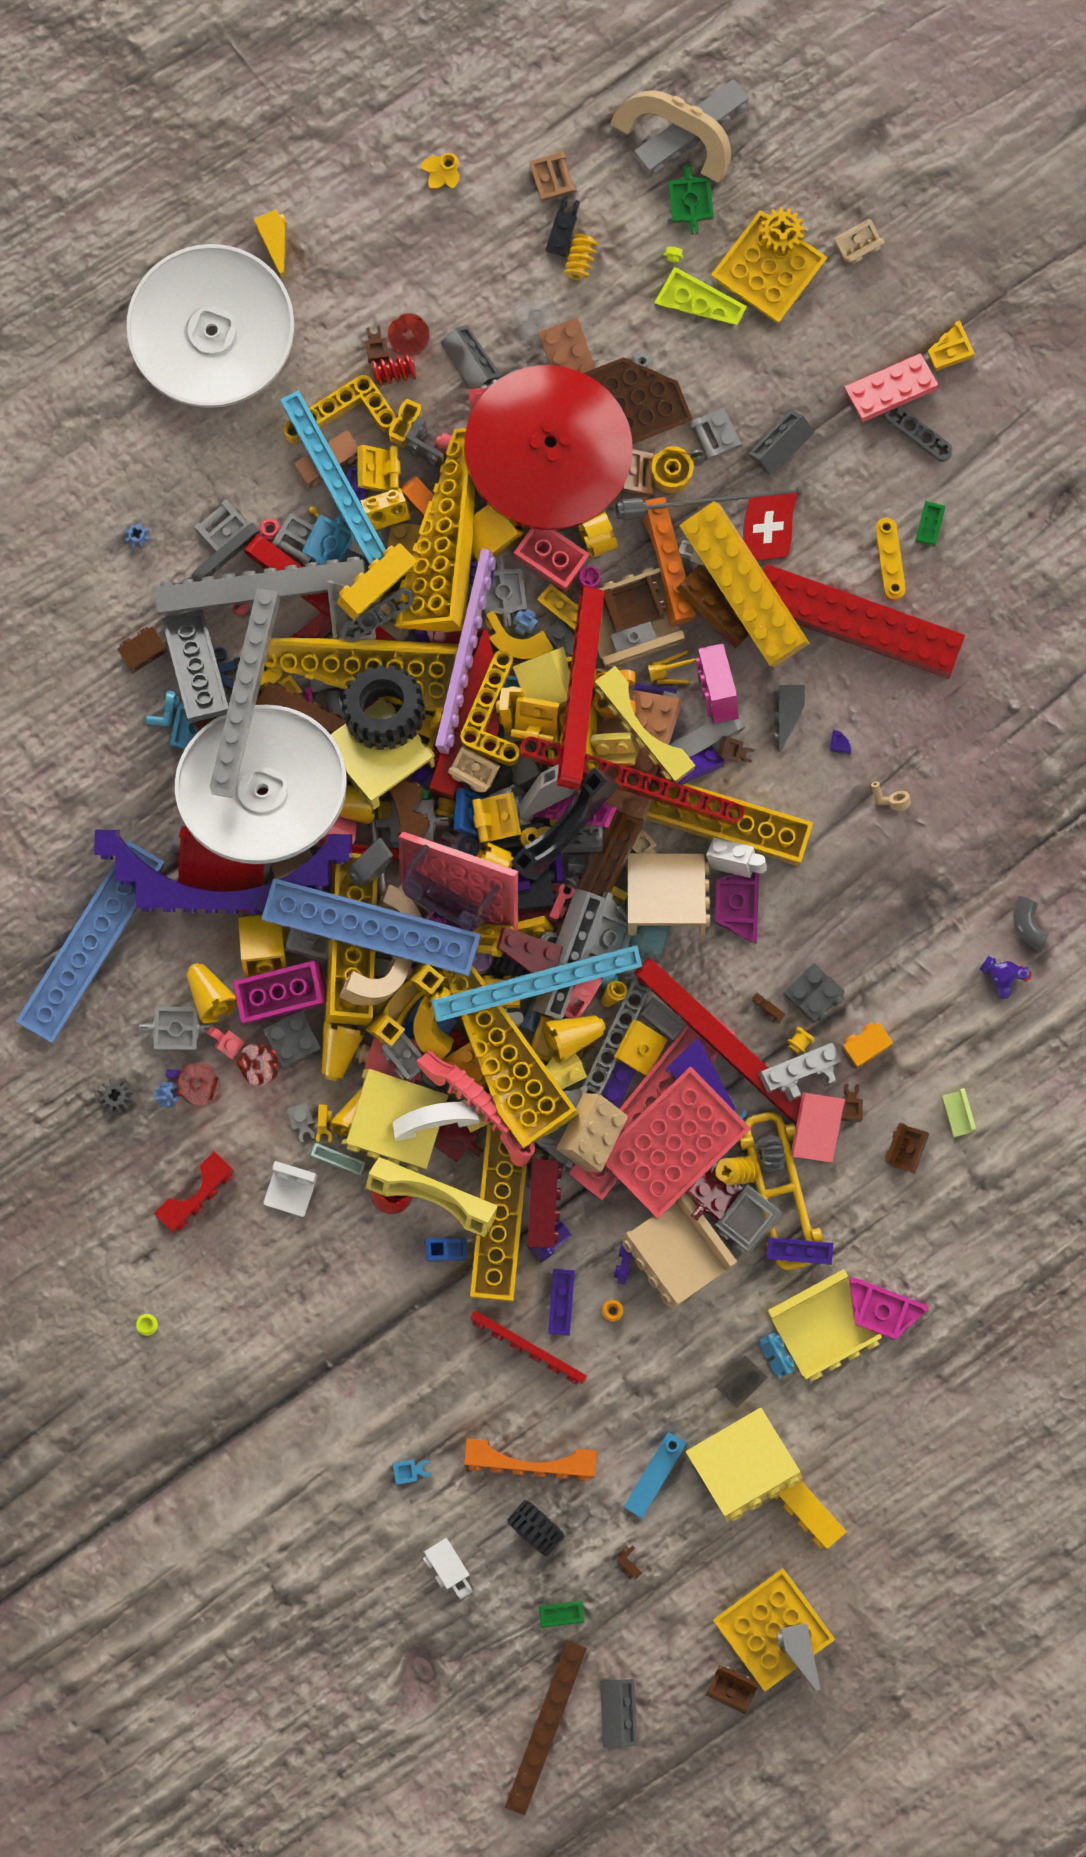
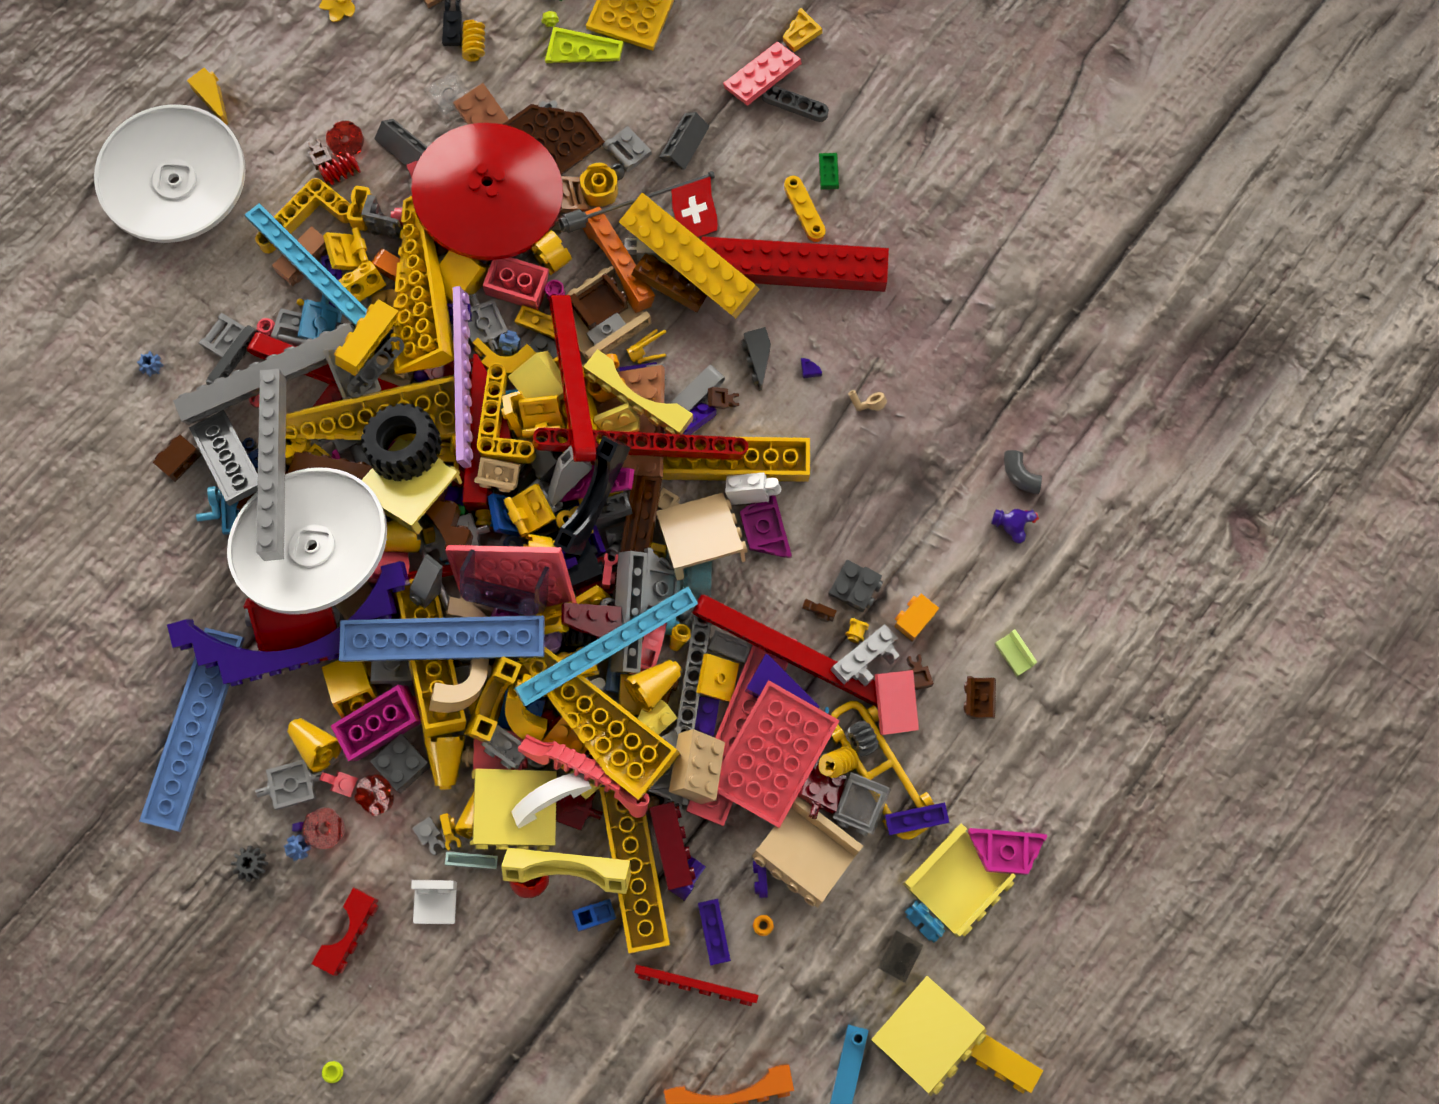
camera: 20 degrees left, 5 degrees down
brick [695,644,739,724] -> none

